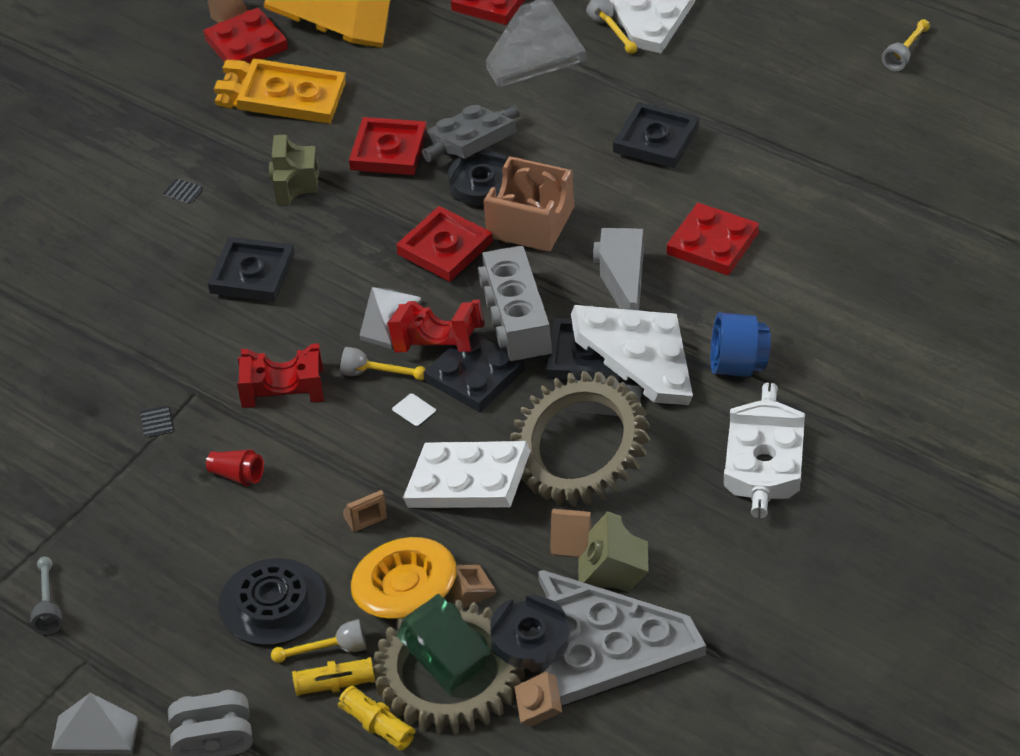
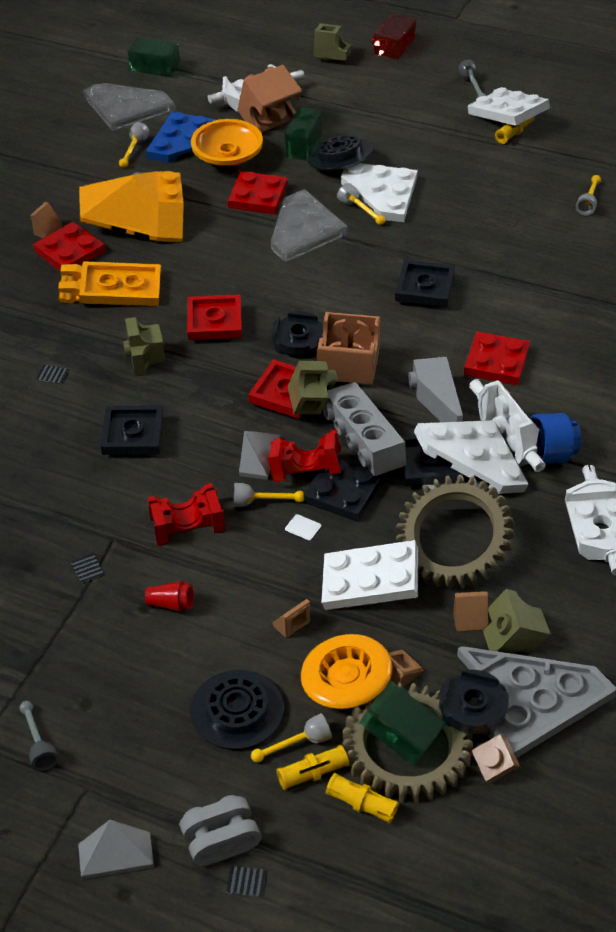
camera: 15 degrees left, 0 degrees up
dark grey plate [422,104,520,162] -> none
none -> olive brick [288,361,338,414]
none -> white plate [469,379,546,472]

